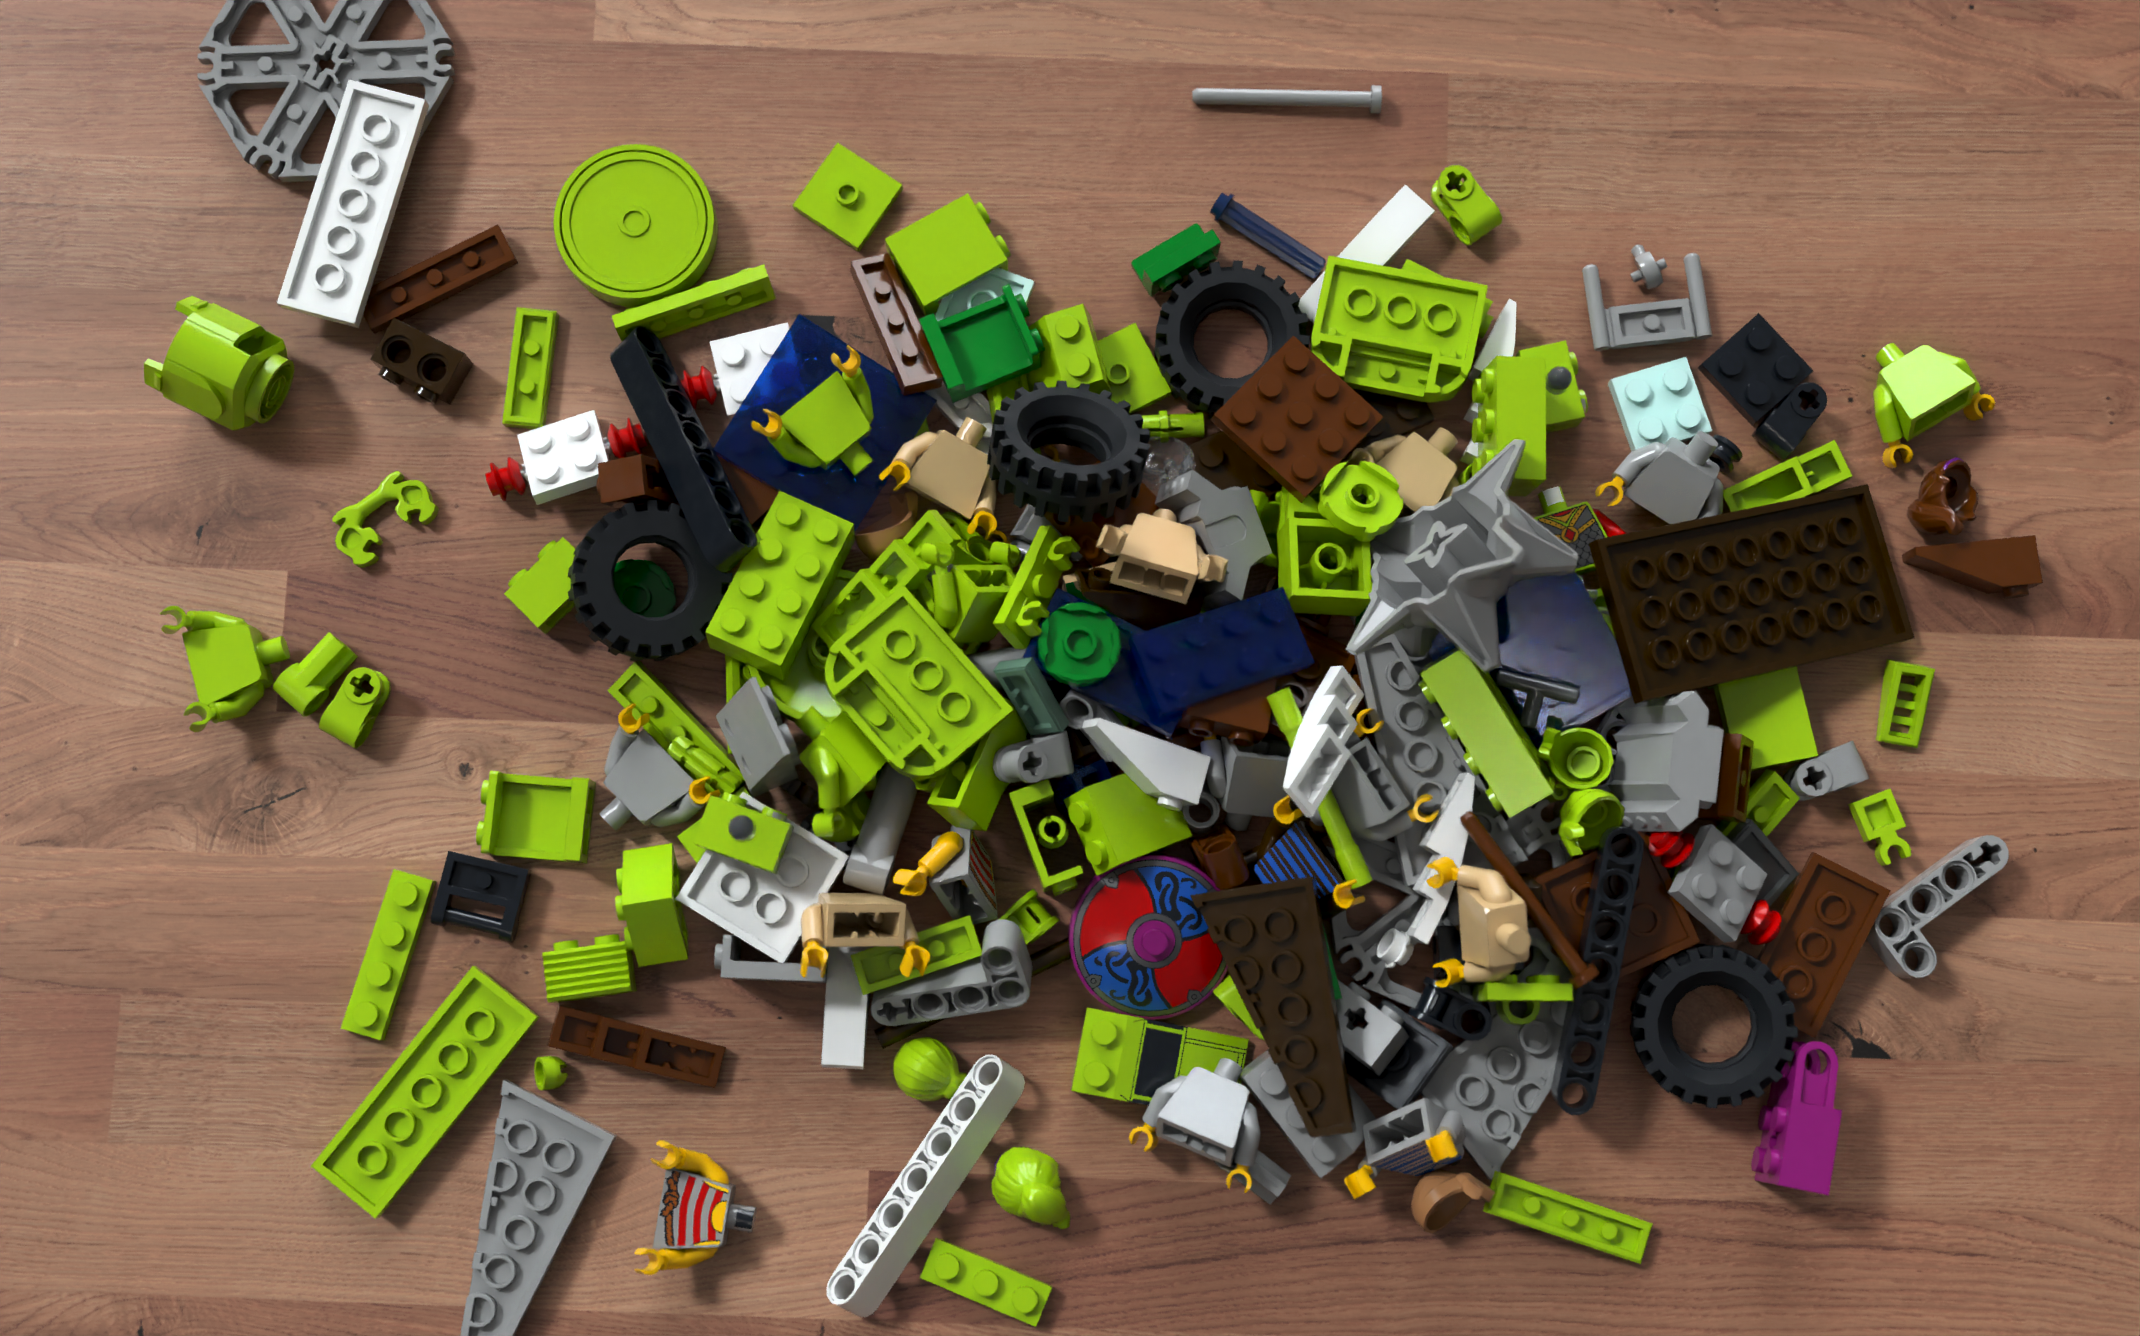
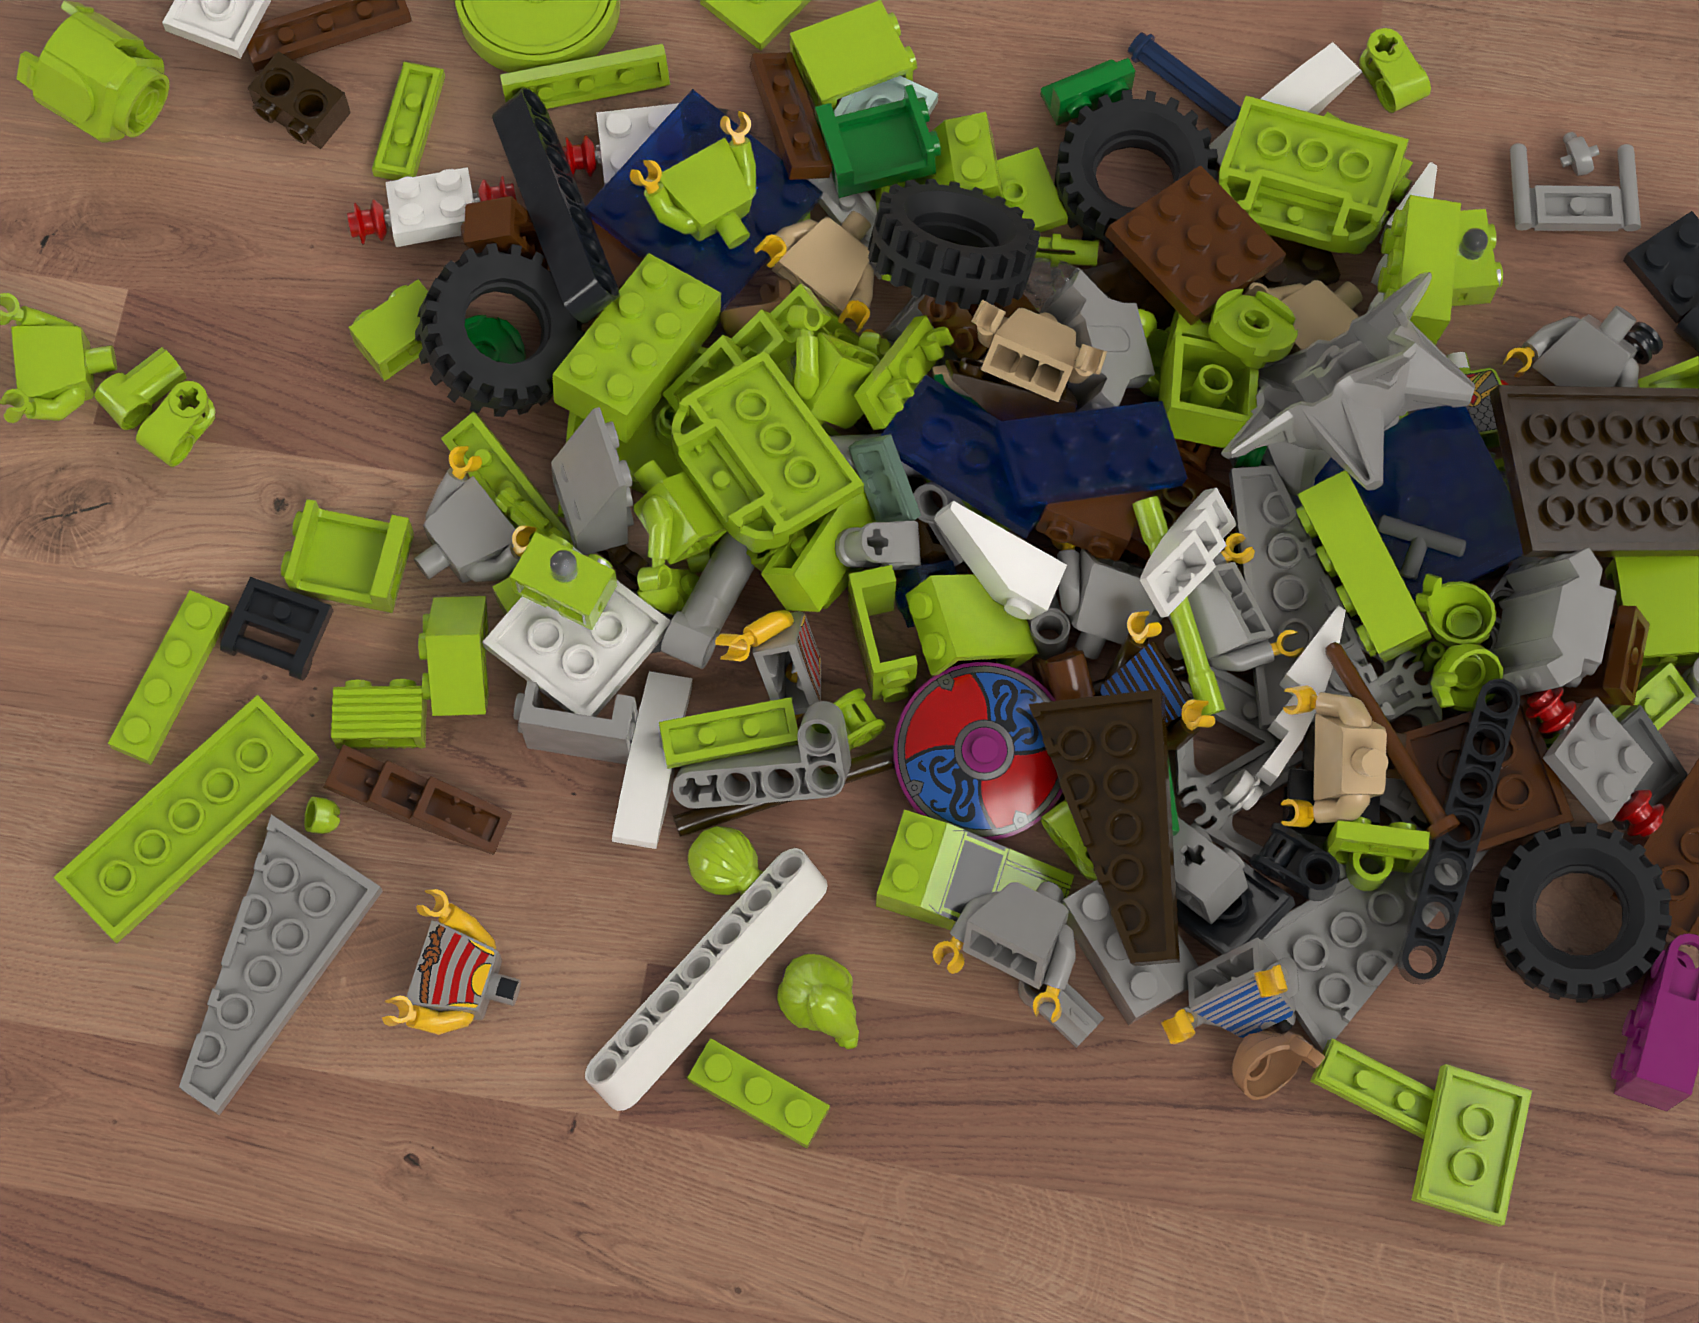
camera: 10 degrees right, 10 degrees down
lime helmet [332,471,439,568] -> none
tan torso [800,893,930,978] -> none
lime pin [1036,815,1069,849] -> none
green tile [1037,602,1122,687] -> none
light aqua plate [1608,357,1712,452] -> none
none -> lime tile [1411,1064,1532,1227]

